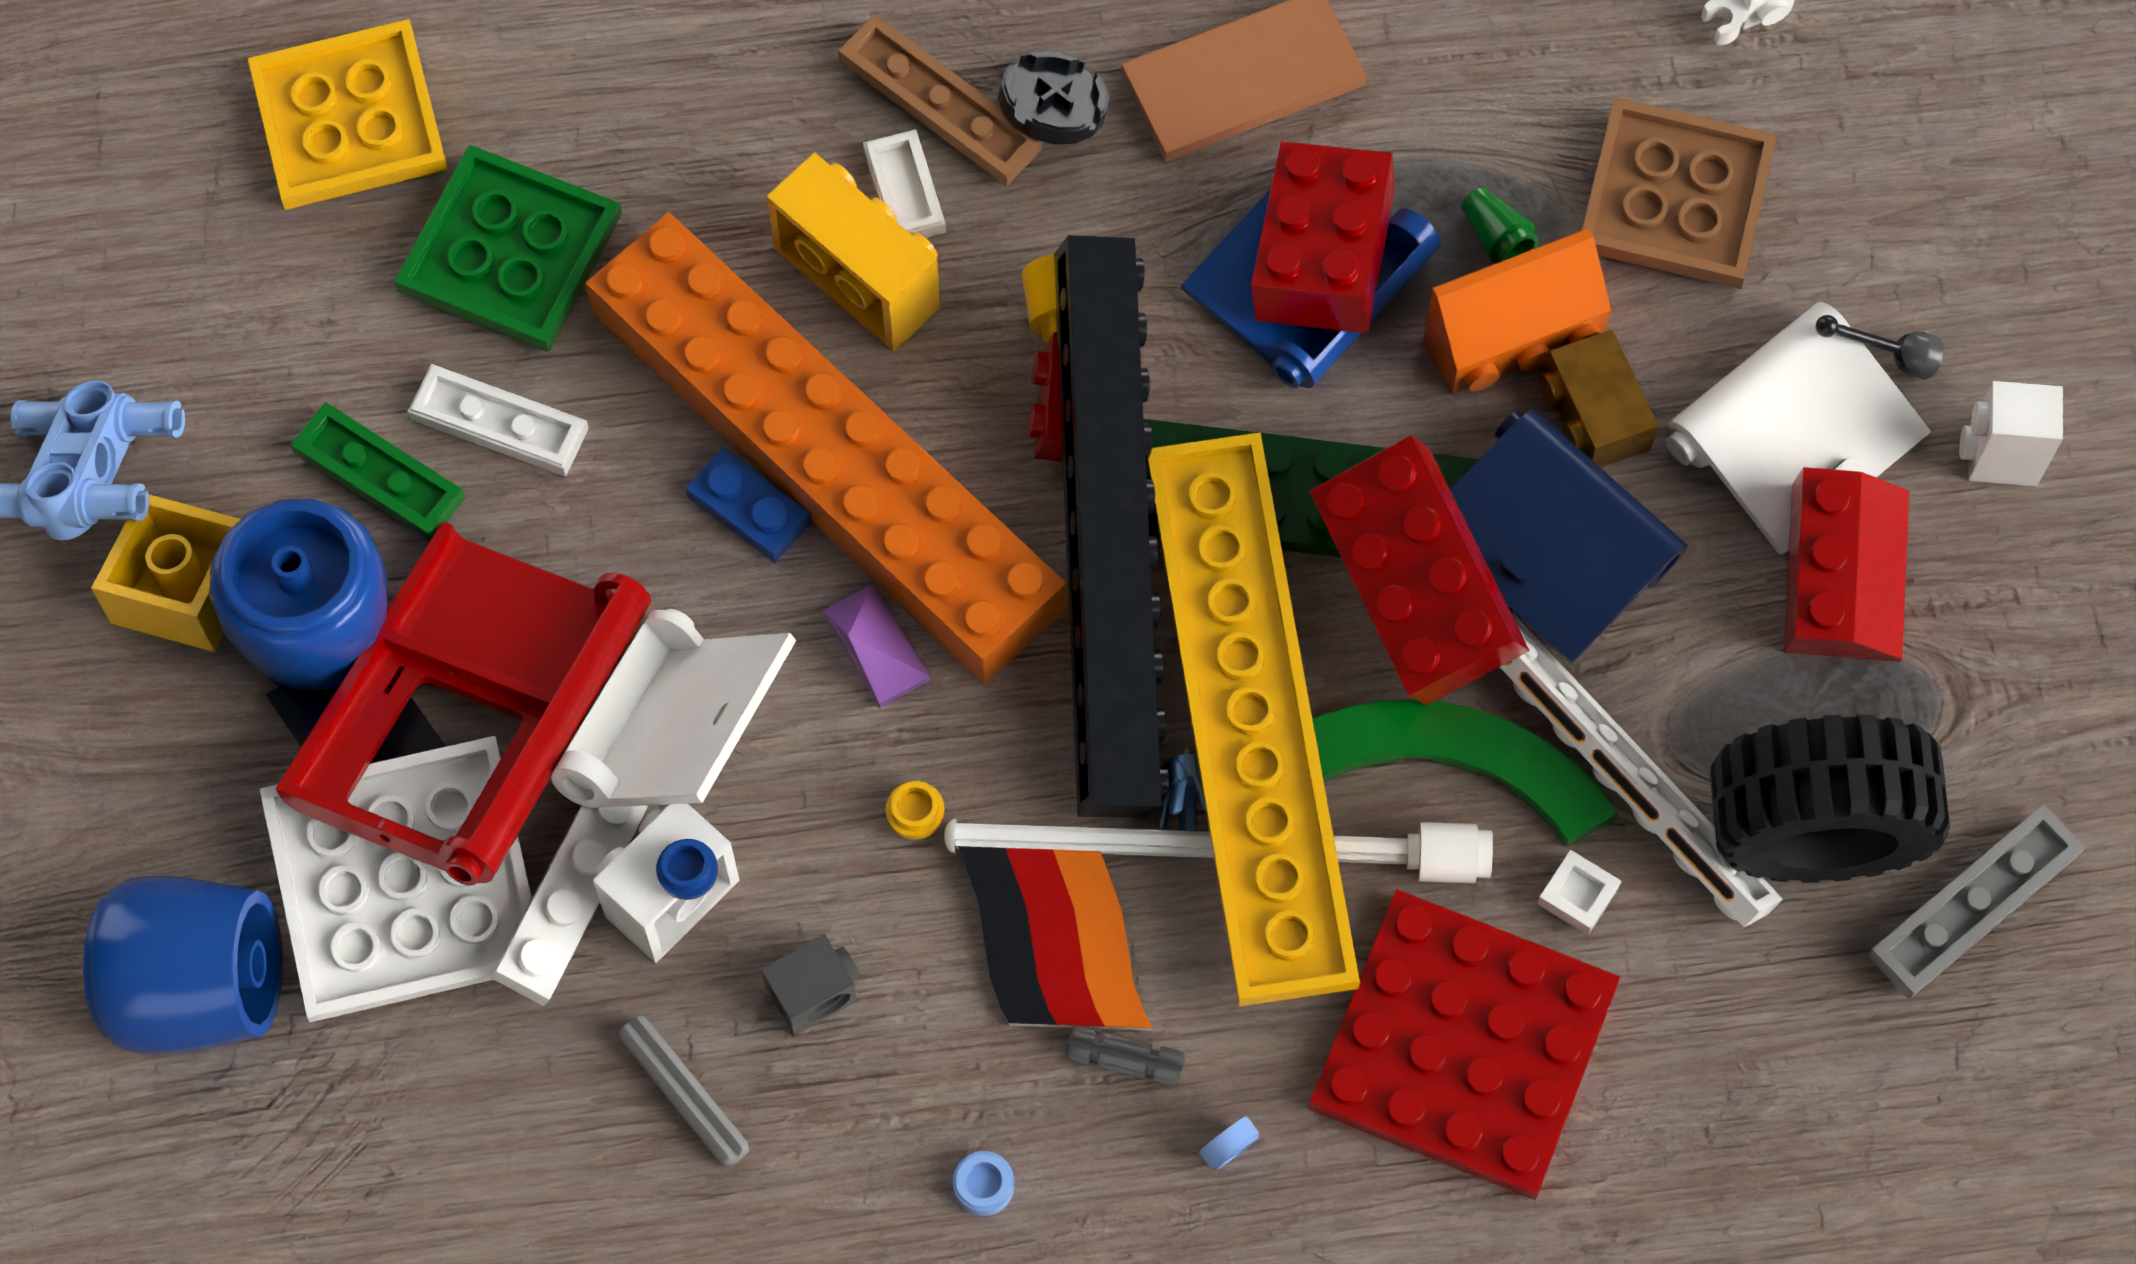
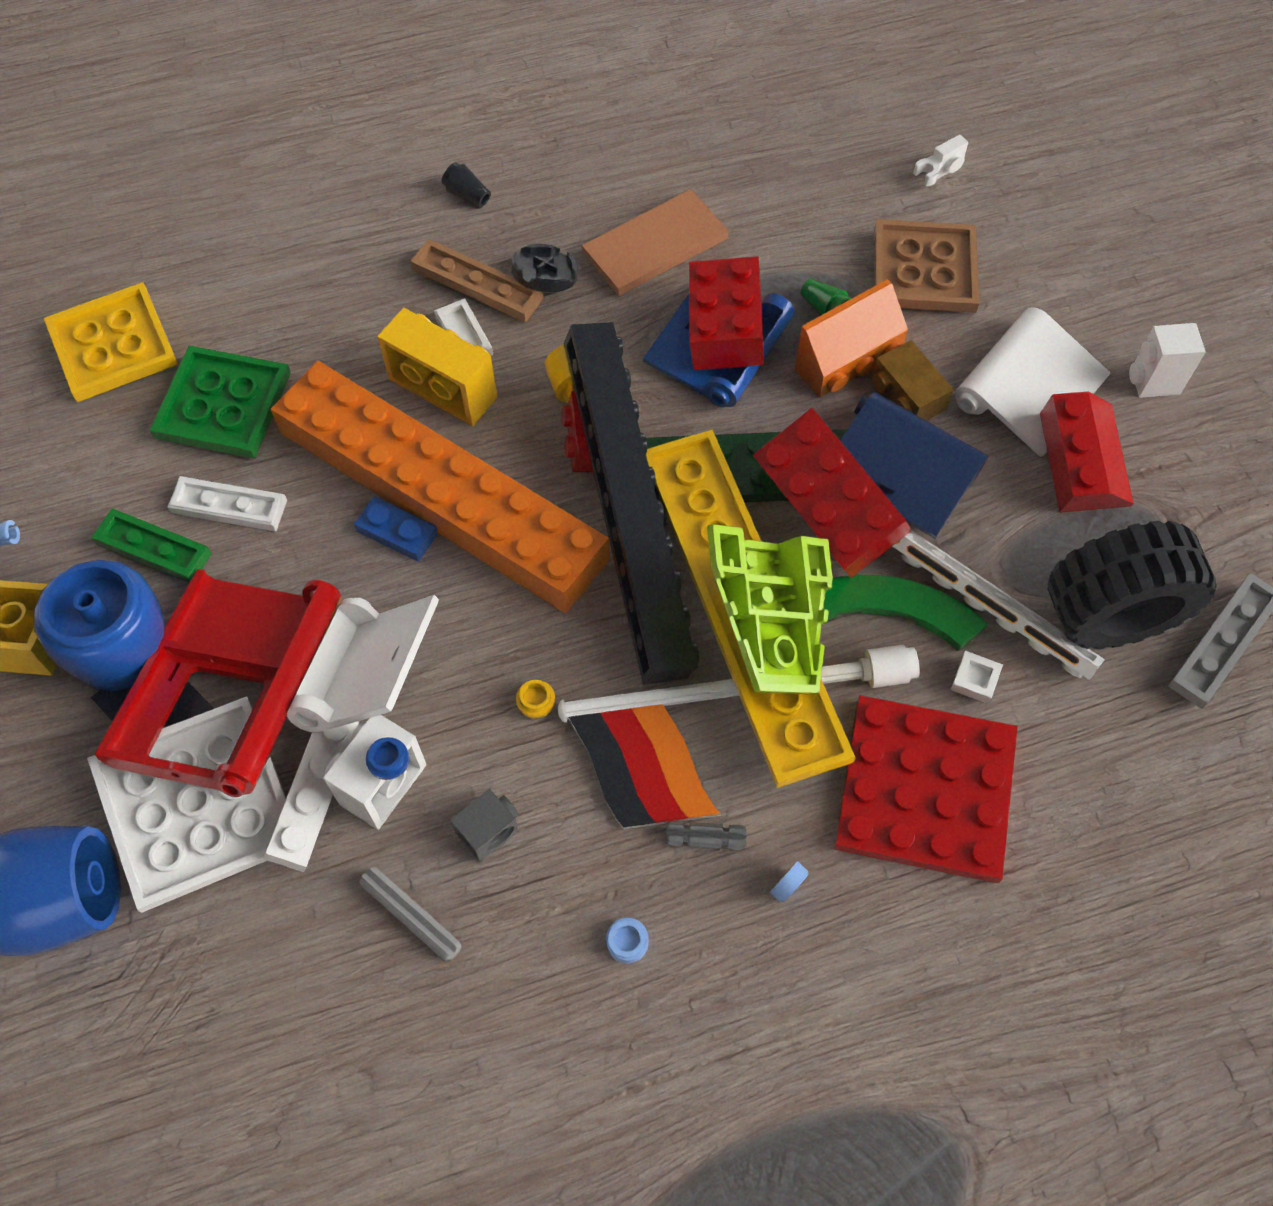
camera: 10 degrees left, 5 degrees down
medium lavender slope [823,584,931,708] -> none
flat silver piece [1159,748,1207,831] -> none
hinge [1815,315,1944,380] -> none
none -> lime wedge [707,524,833,694]

